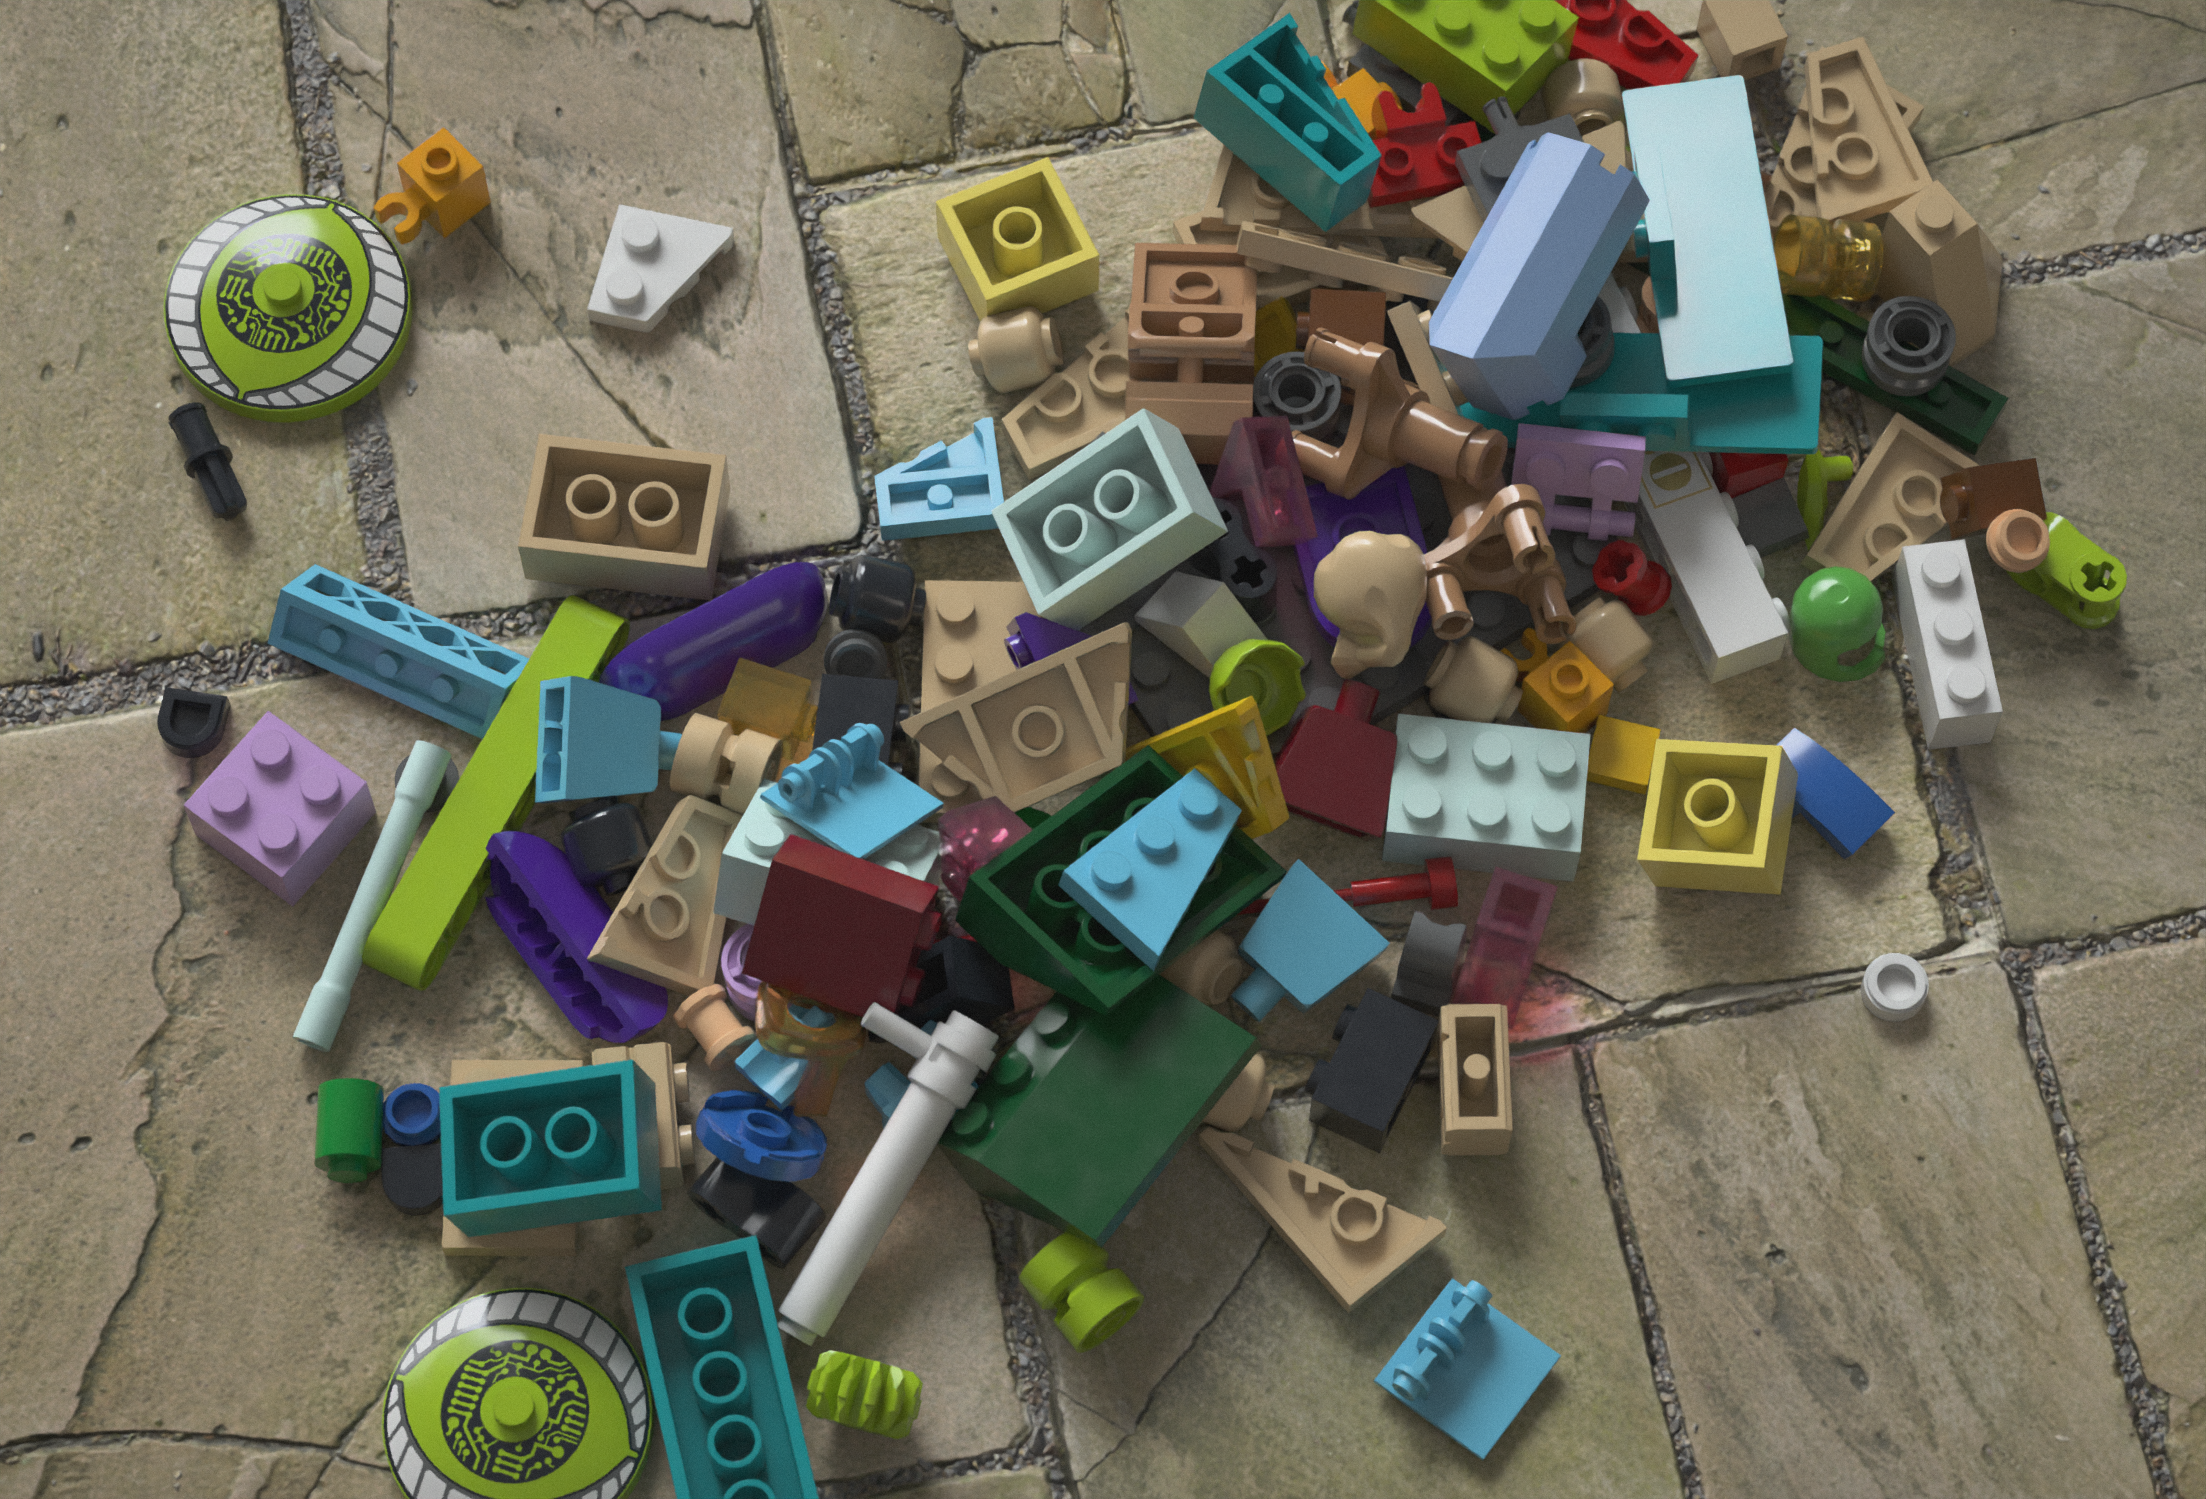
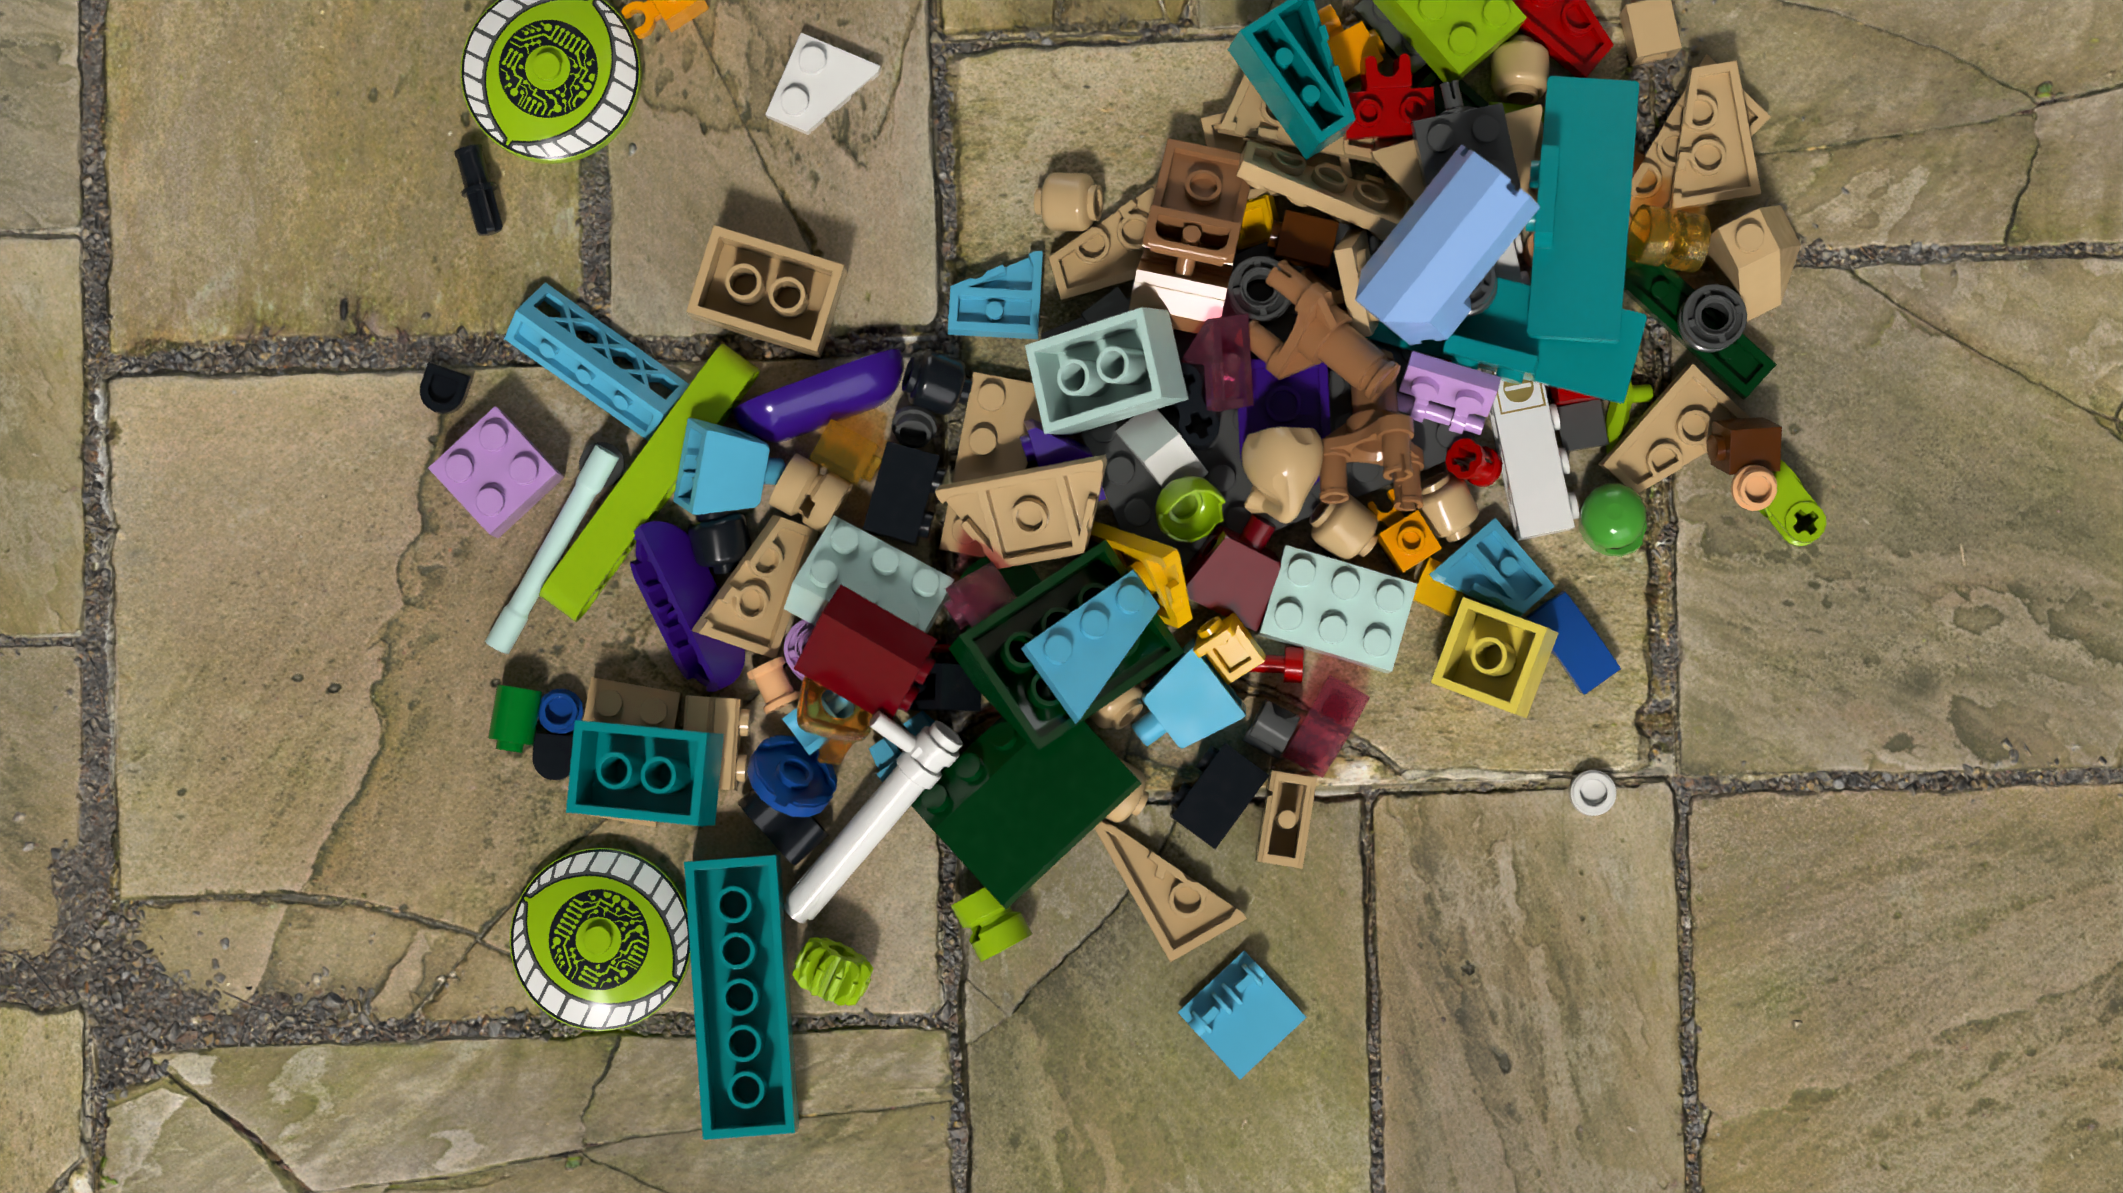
camera: 15 degrees right, 20 degrees up
medium azure hinge [760,723,944,860] -> none
light yellow brick [936,157,1099,321] -> none
white brick [1892,539,2003,750] -> none
none -> yellow bracket [1193,613,1266,685]
none -> medium azure wing [1429,518,1554,617]

